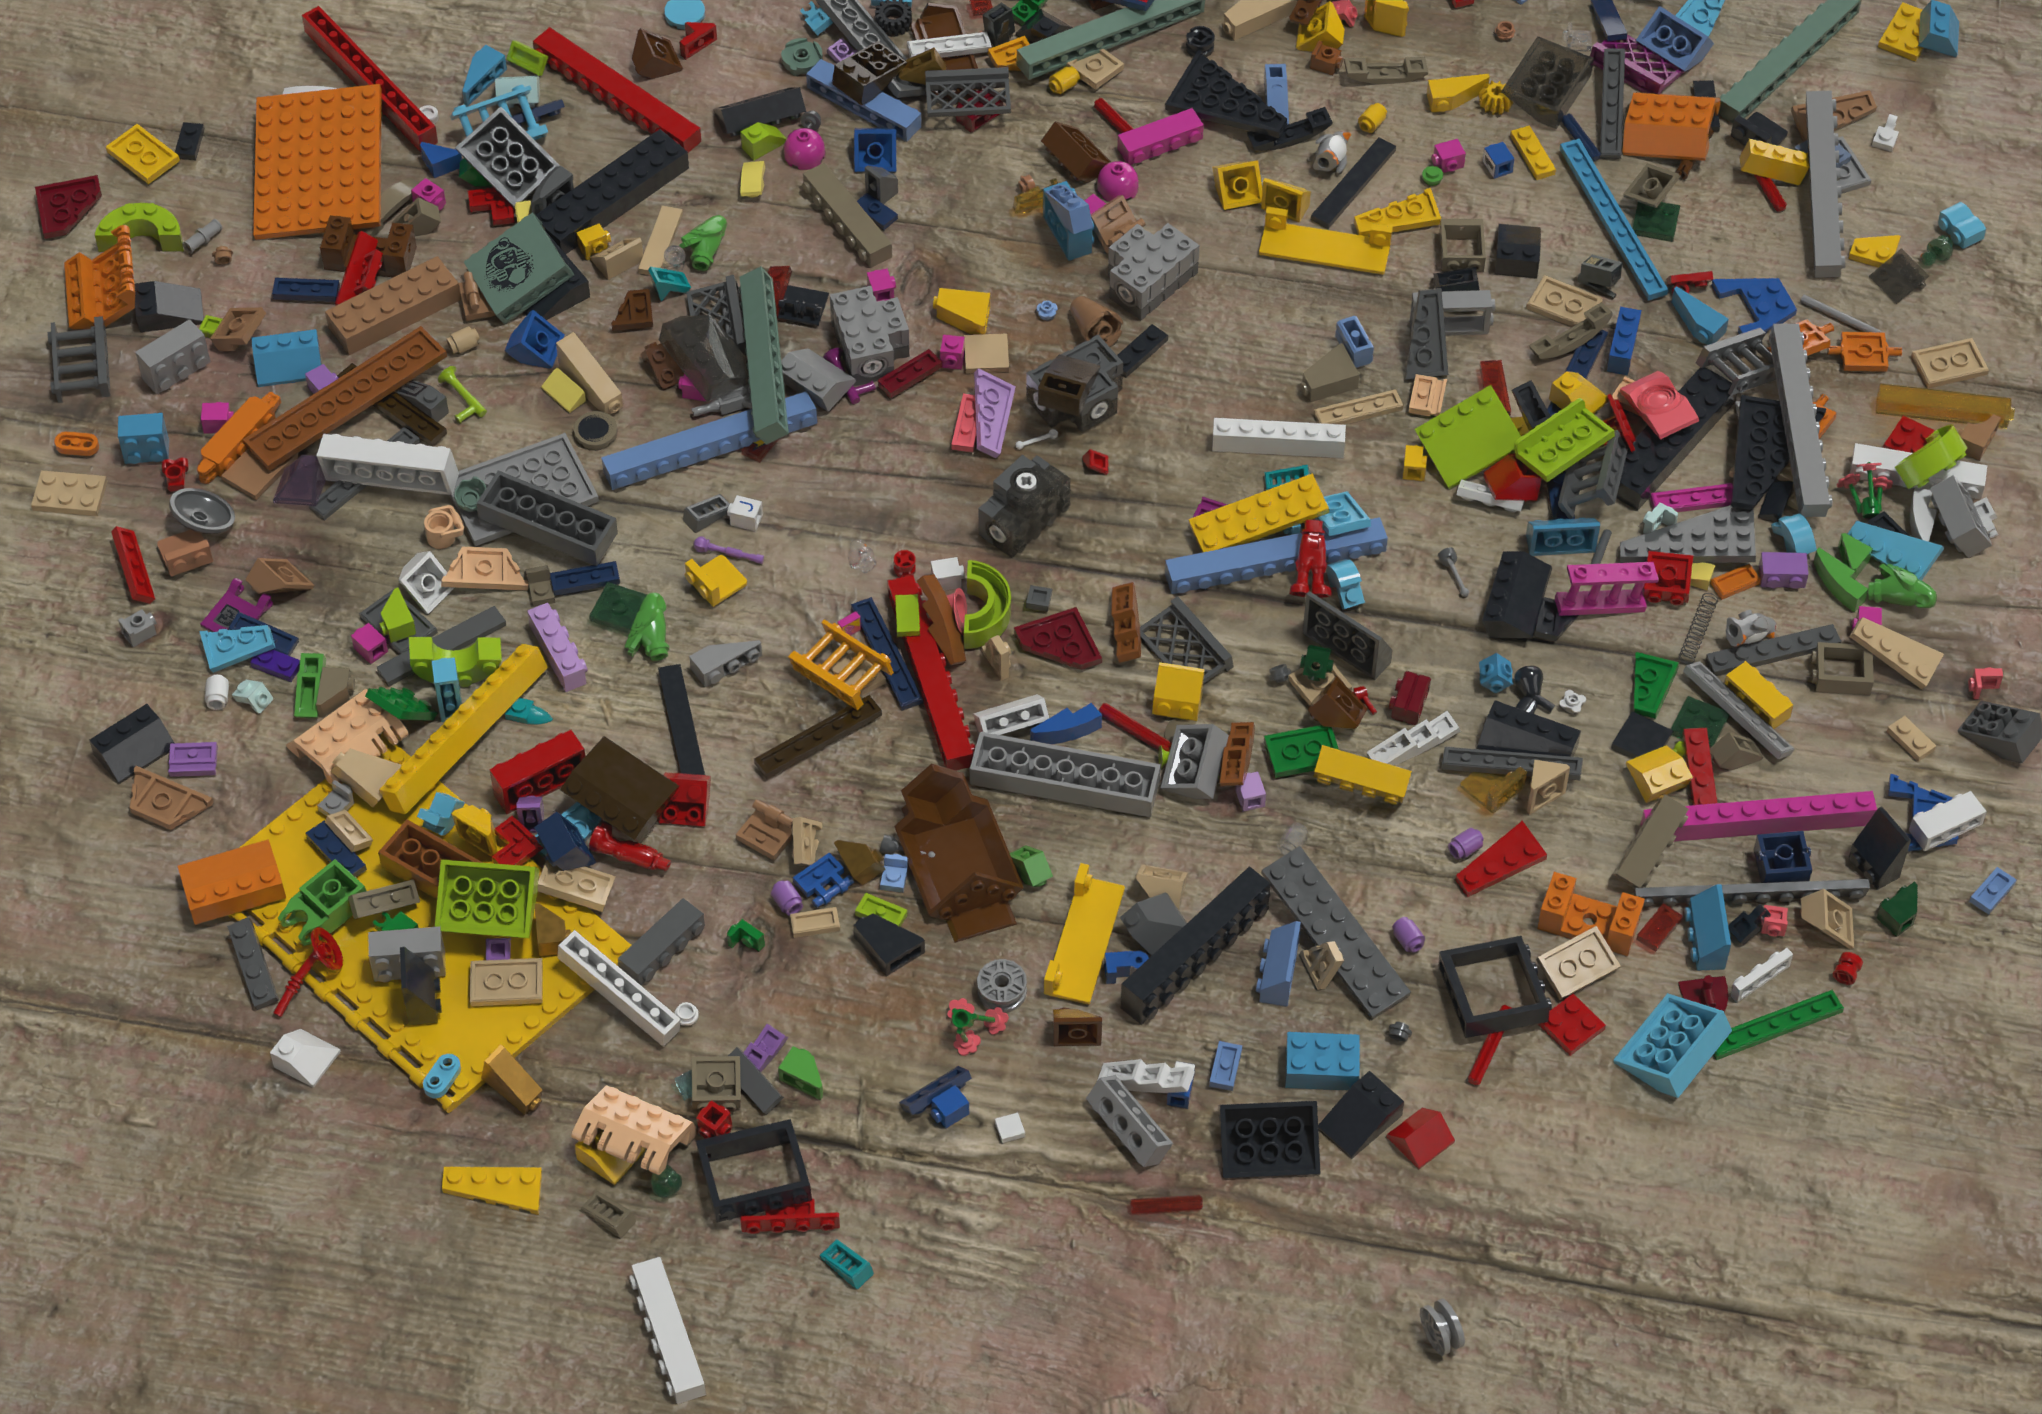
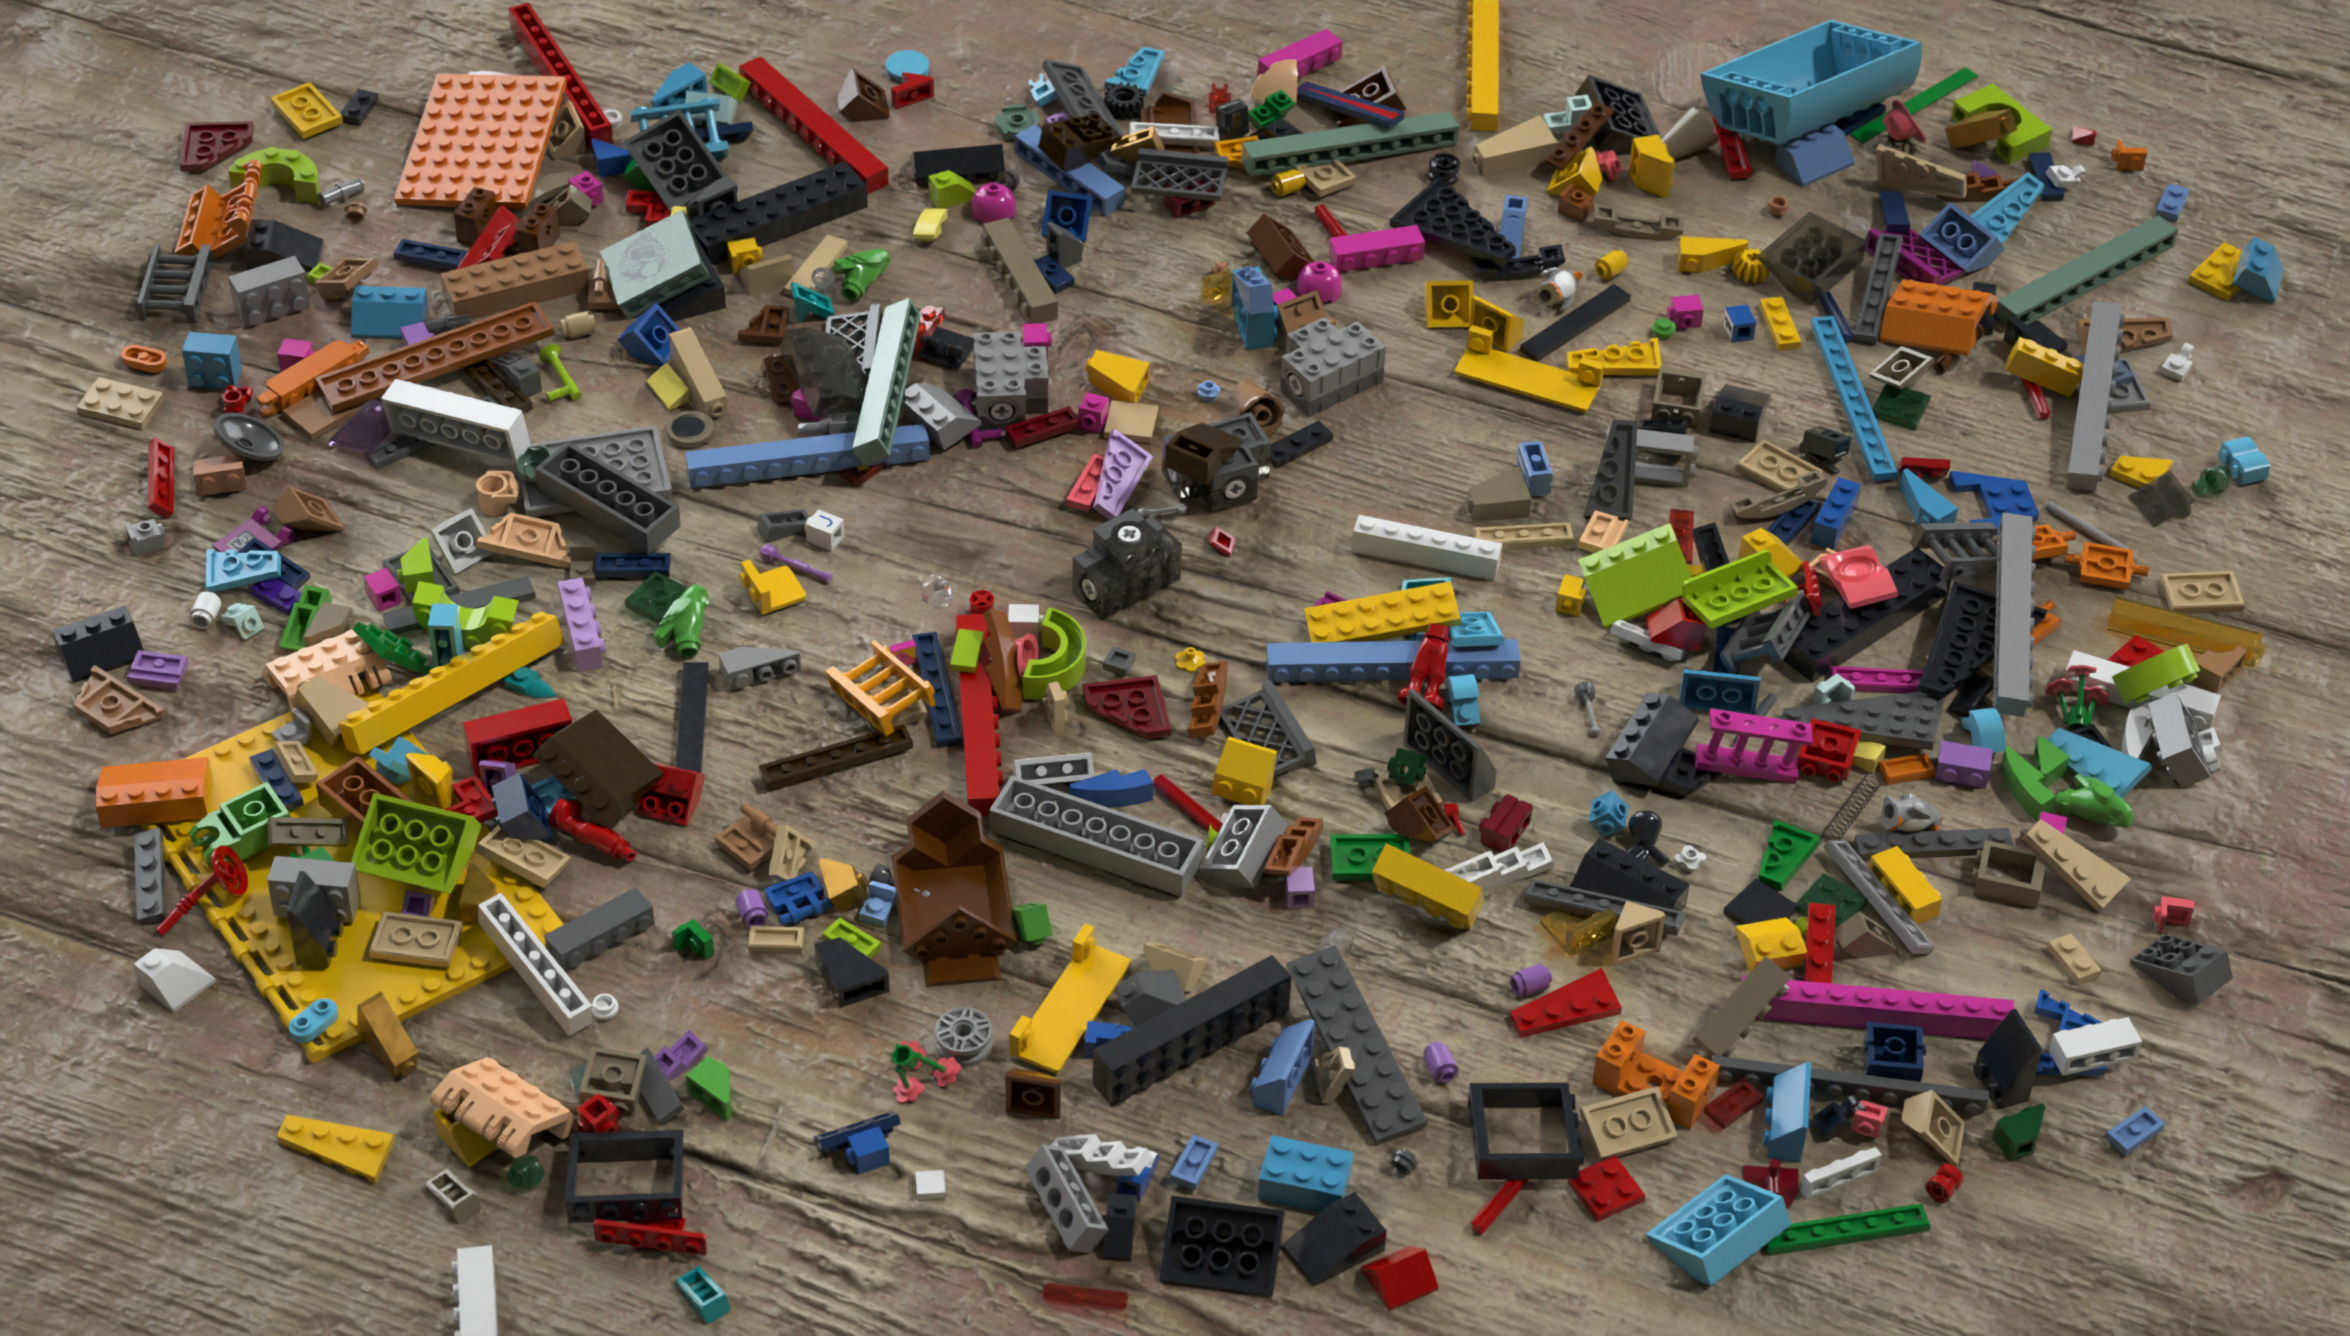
camera: 10 degrees right, 10 degrees down
none -> dark grey axle [424,314,472,333]
none -> tan slope [547,100,586,160]
none -> black slope [1103,1193,1137,1262]
none -> yellow plant [1175,647,1206,673]

